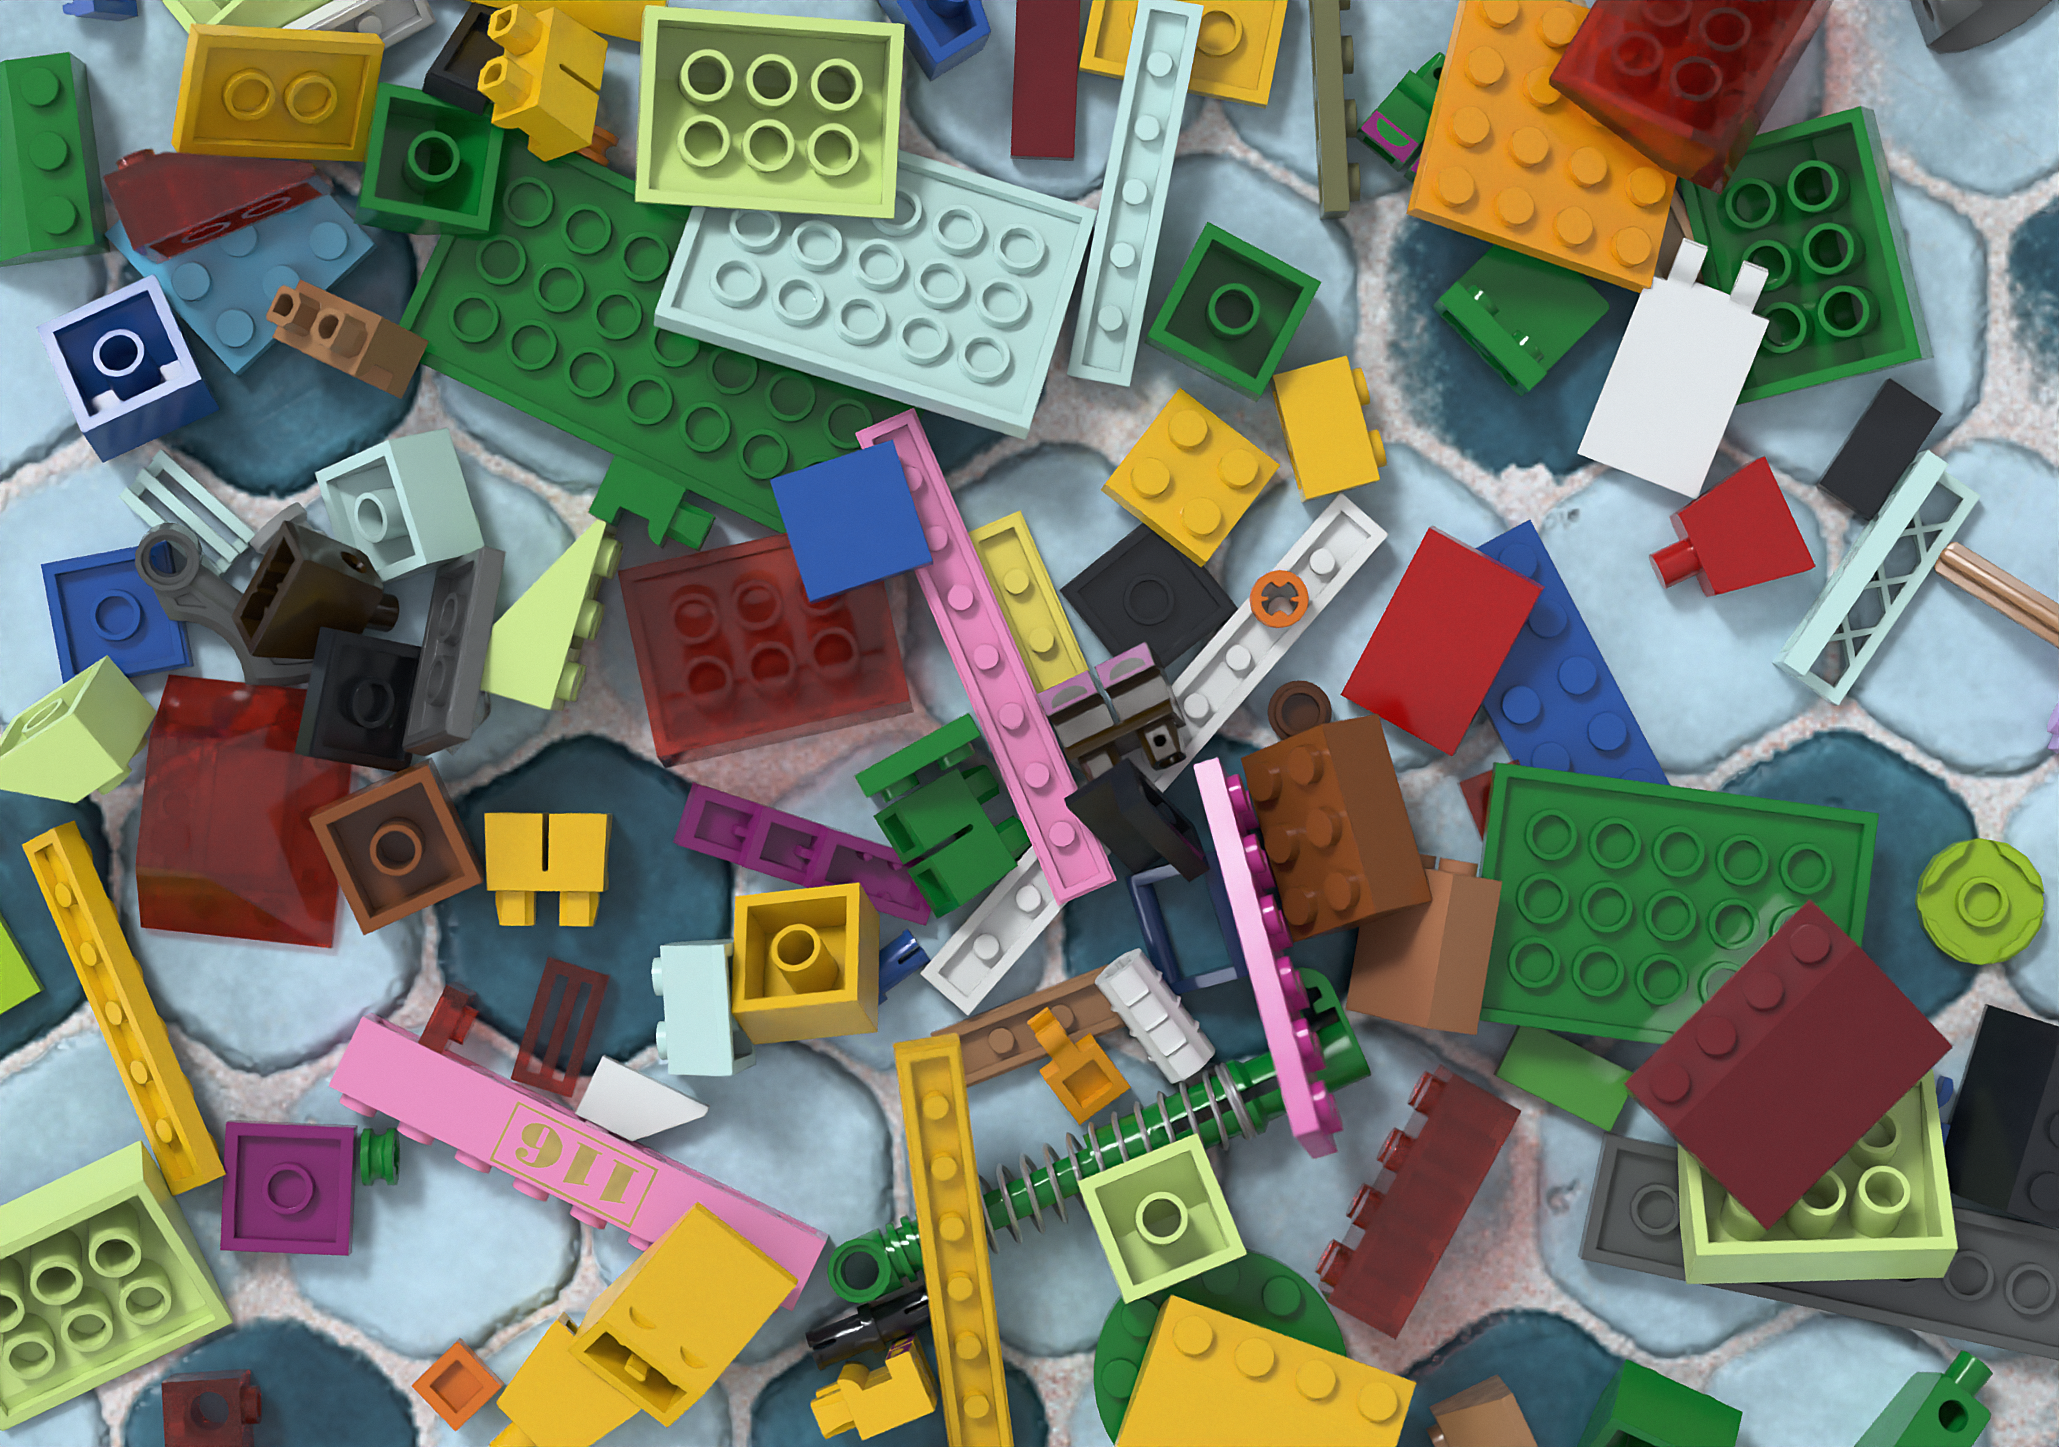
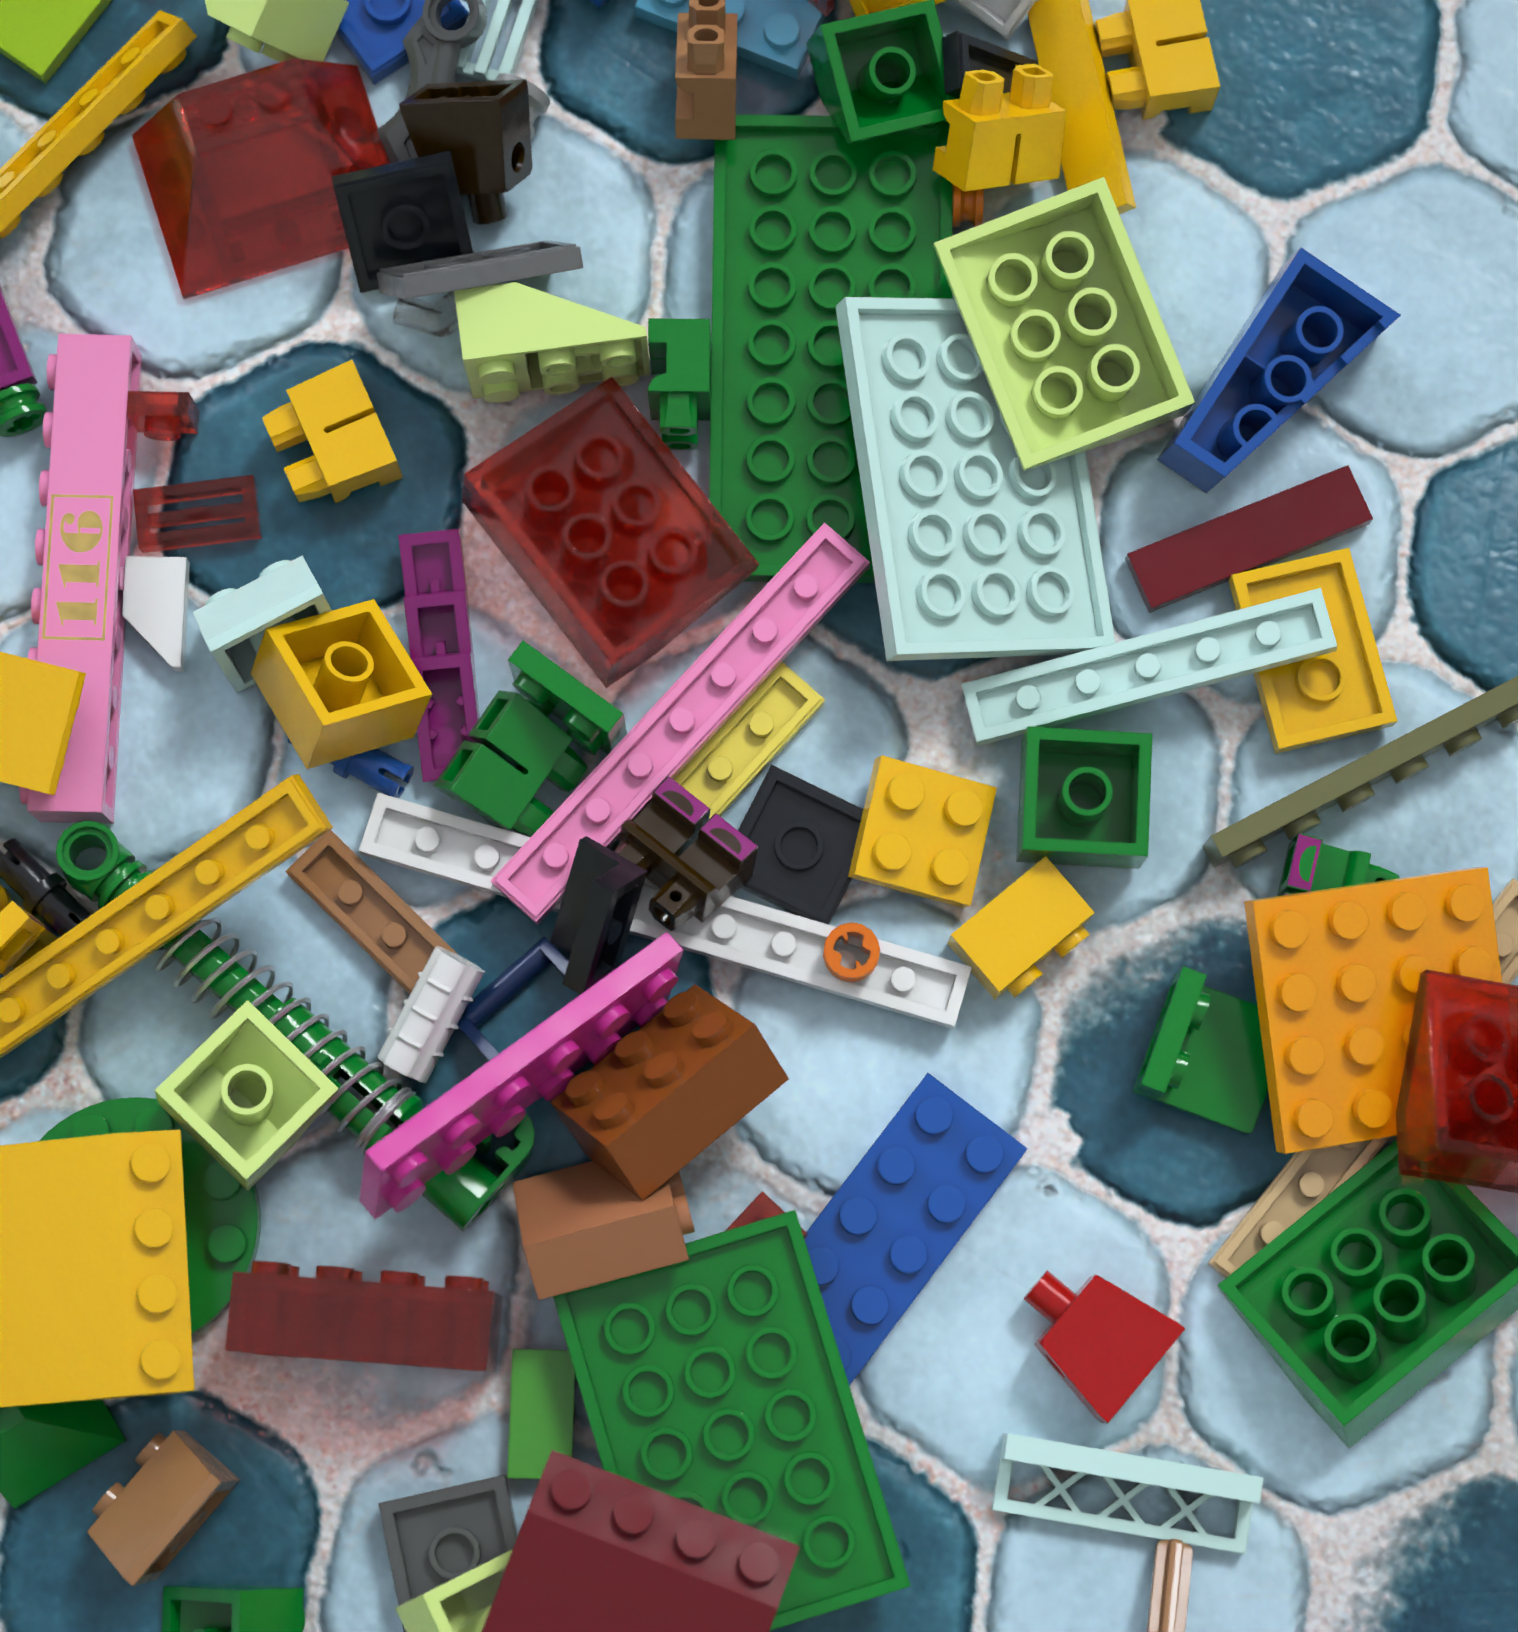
camera: 60 degrees right, 10 degrees down
dark orange brick [309,757,485,935] -> none
light aqua slope [315,428,485,585] -> none
blue tile [770,439,934,604] -> none
light orange plate [1027,1007,1131,1125] -> none
reddish brown plate [1267,680,1332,740] -> none
red tile [1341,526,1545,756] -> none
white tile [1577,237,1769,499] -> none
black tile [1815,378,1943,520] -> none

